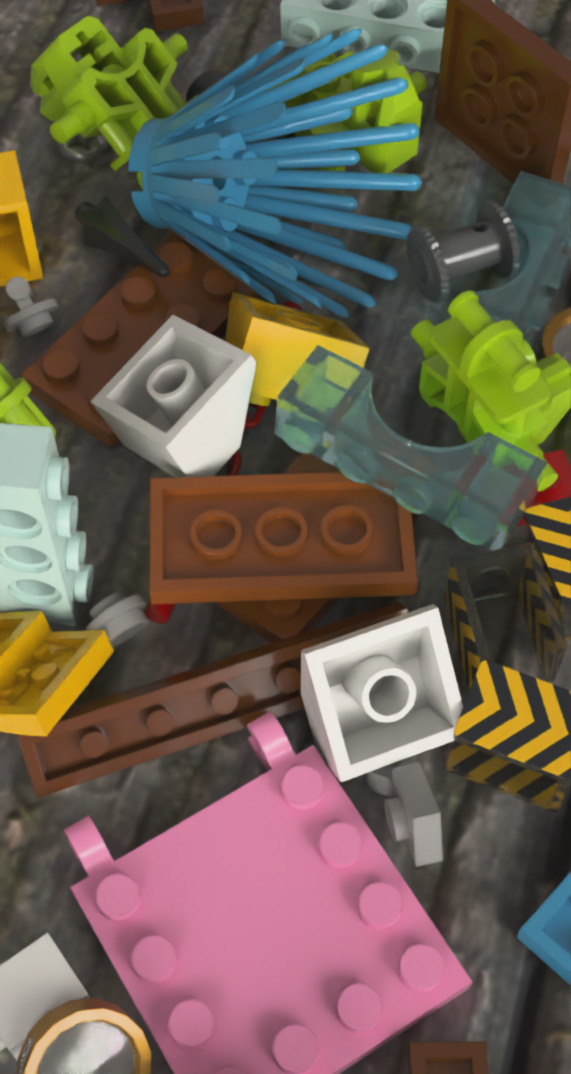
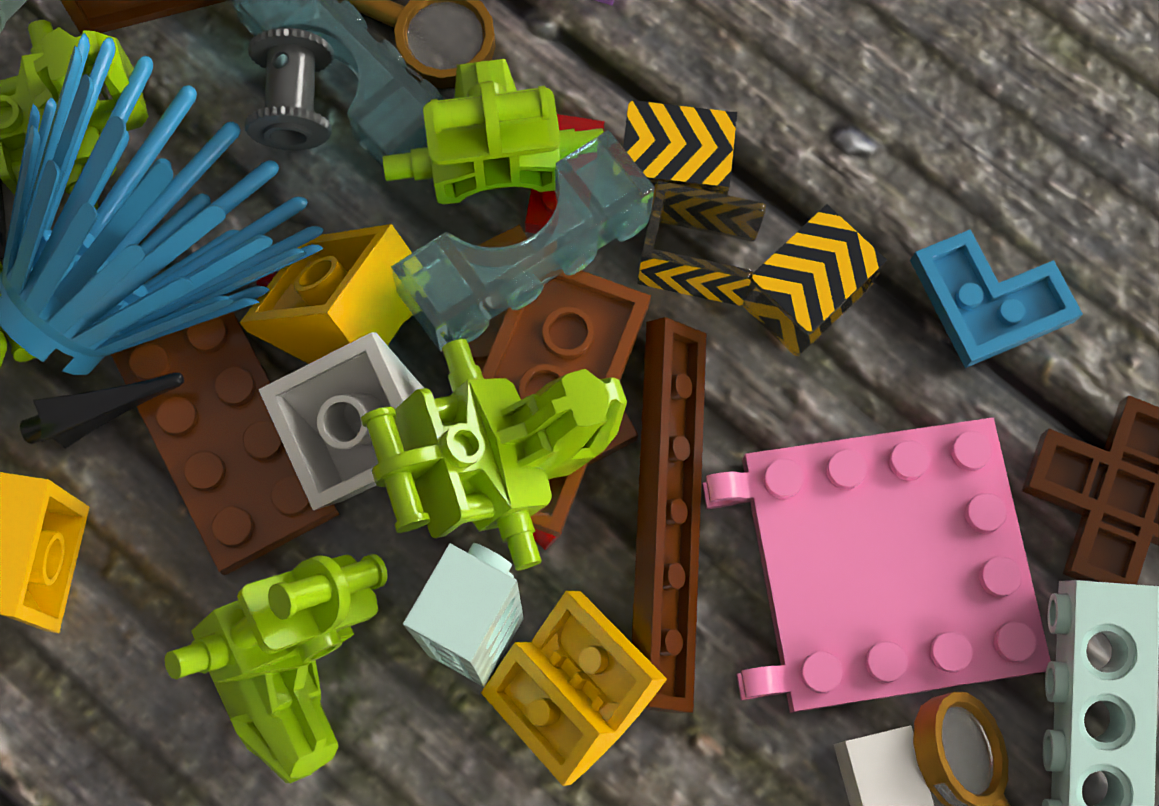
camera: 70 degrees left, 15 degrees up
light grey plate [3,277,59,338] -> none
light grey plate [86,592,149,649] -> none
white slope [301,604,463,782] -> none
light grey plate [365,755,443,867] -> none
none -> lime piece [361,339,627,571]

